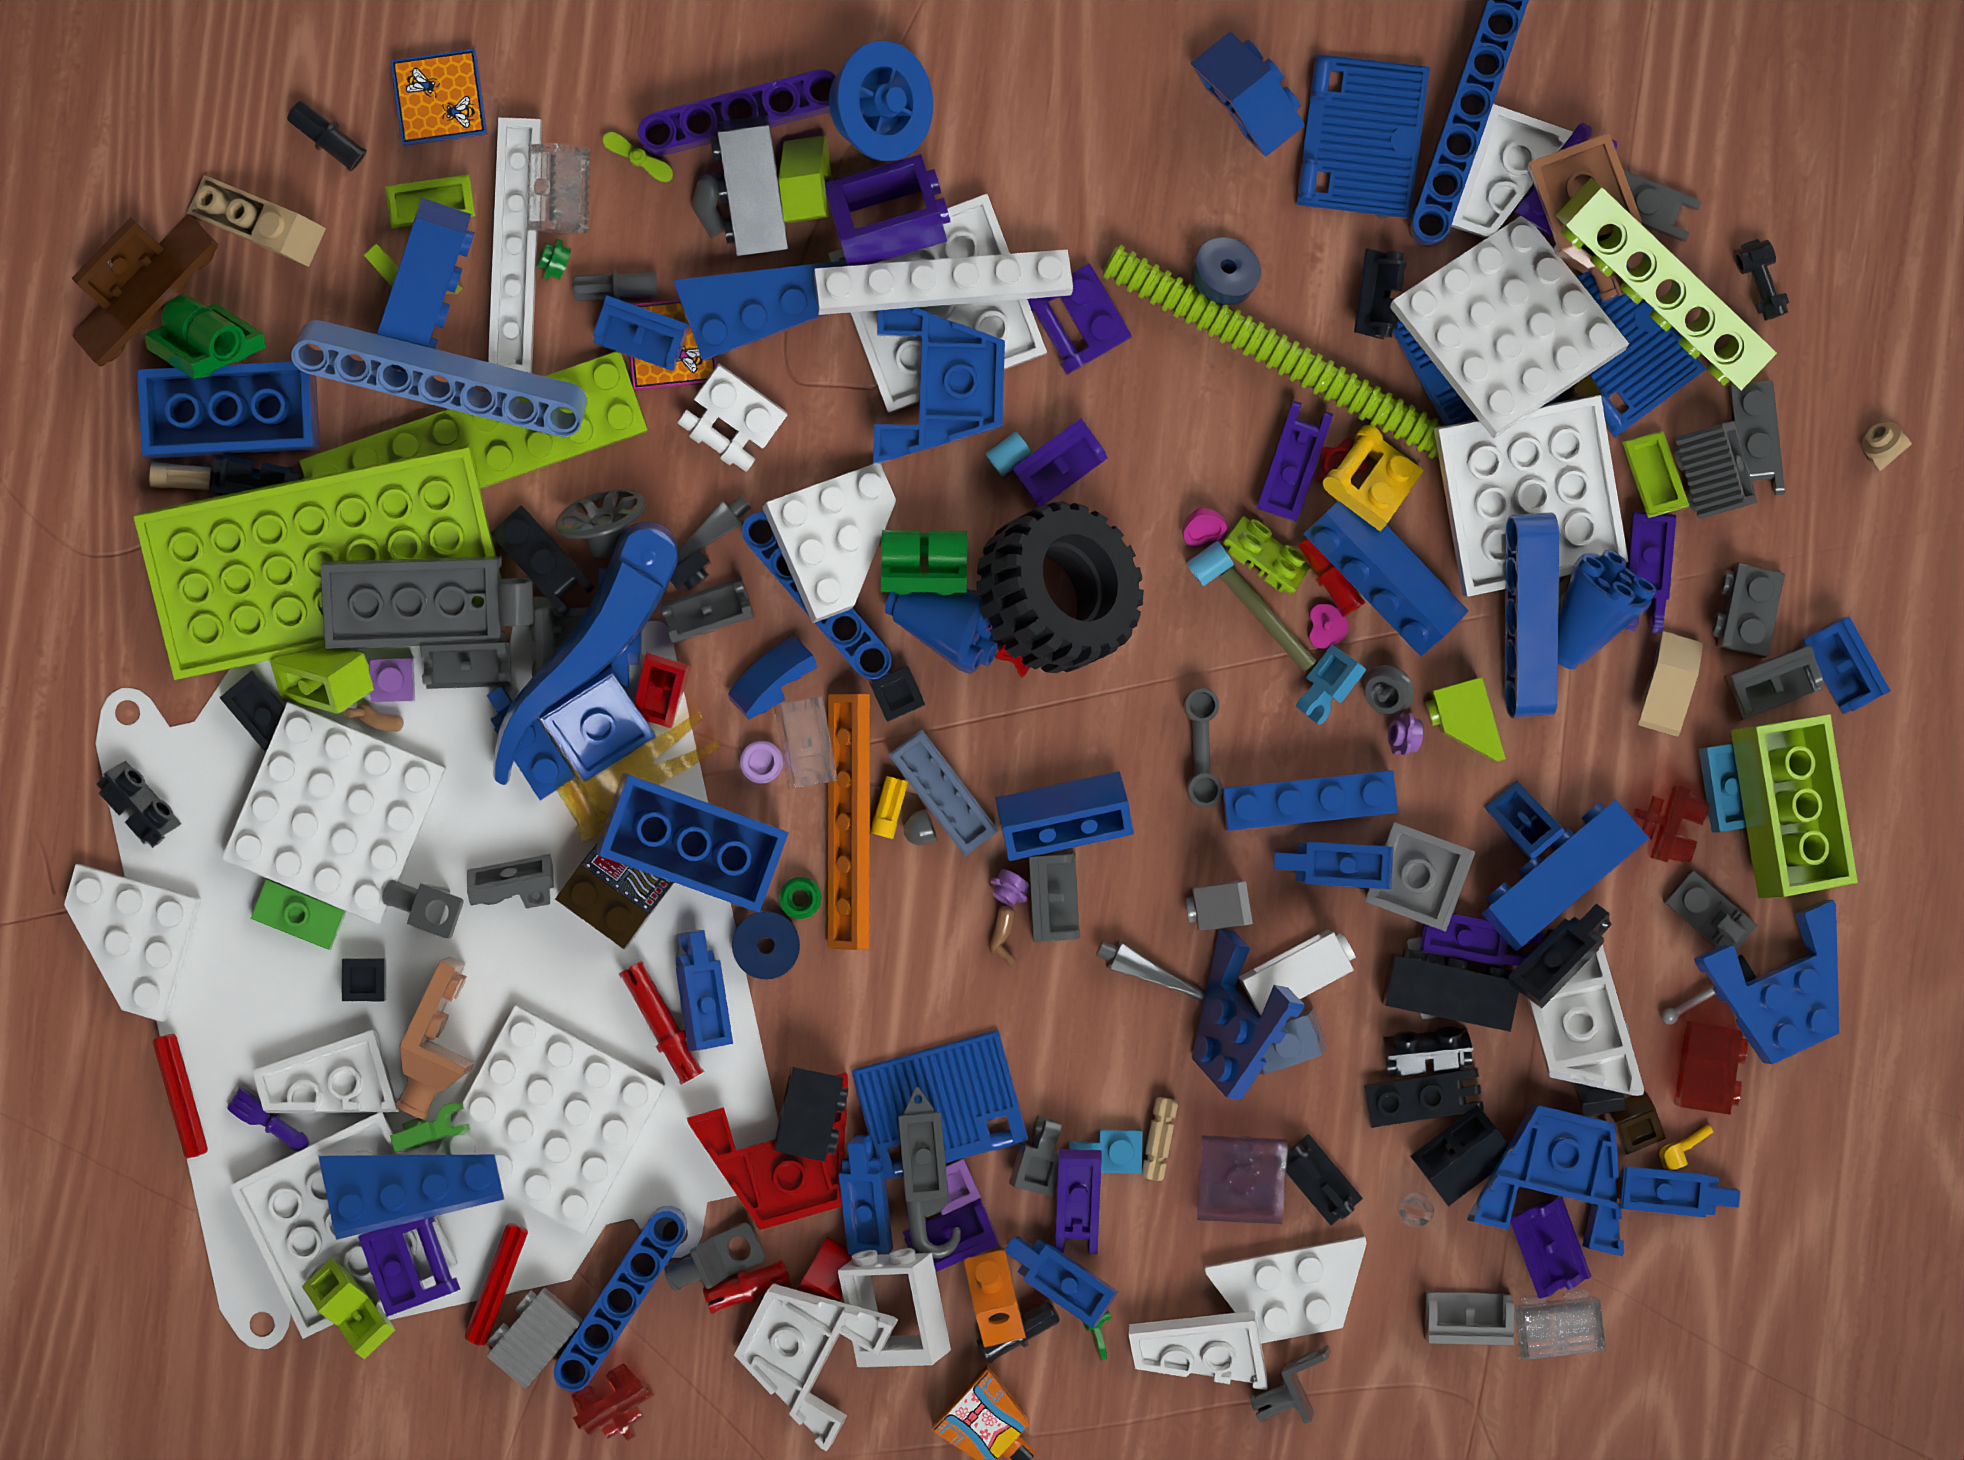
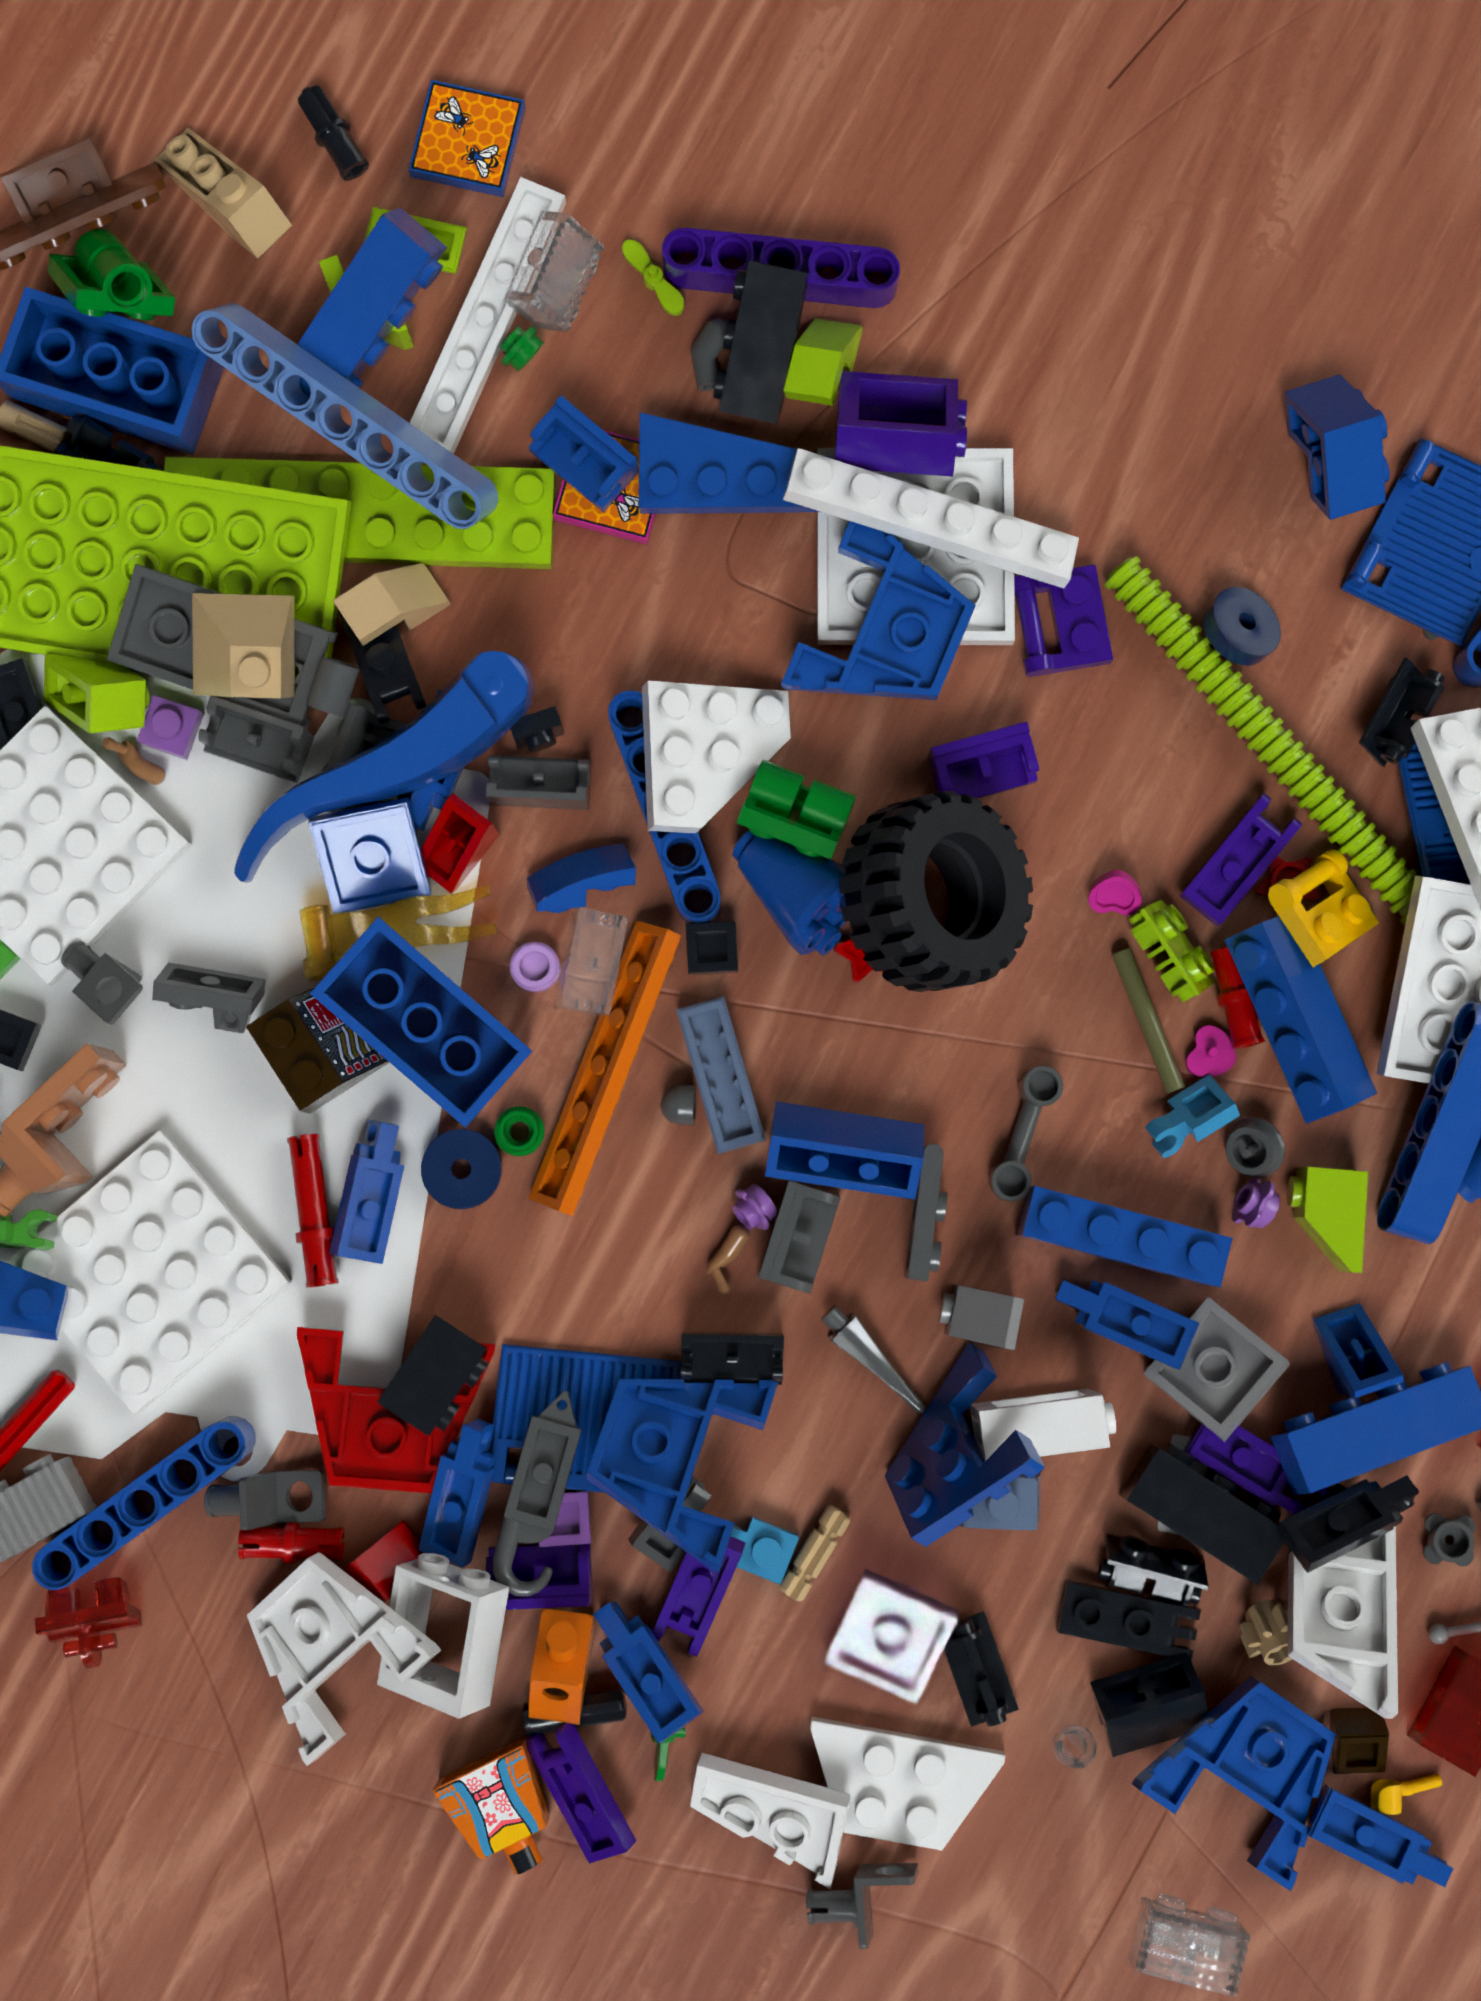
camera: 25 degrees right, 5 degrees down
blue hinge [486,686,577,800] -> none
dark grey wheel [556,489,646,558] -> none
dark grey axle [572,269,658,301] -> none
dark grey piece [676,495,752,567] -> none
white plate [677,363,788,472] -> none
blue wheel [829,41,933,161] -> none
yellow piece [870,776,908,839] -> none
medium azure hinge [985,431,1033,477] -> none
medium azure hinge [1186,541,1234,587] -> none
light grey hinge [1425,1291,1514,1345] -> none
dark purple hinge [1510,1197,1591,1299] -> none
black plate [1575,1083,1625,1116] -> none
none -> tan slope [192,593,295,698]
none -> tan slope [333,563,451,646]
none -> dark purple hinge [526,1723,637,1864]
none -> blue wing [586,1379,778,1573]
none -> black hinge [681,1332,784,1385]
none -> dark grey hinge [905,1144,948,1281]
none -> tan gear [1239,1600,1292,1665]
none -> dark grey plate [1423,1513,1475,1566]

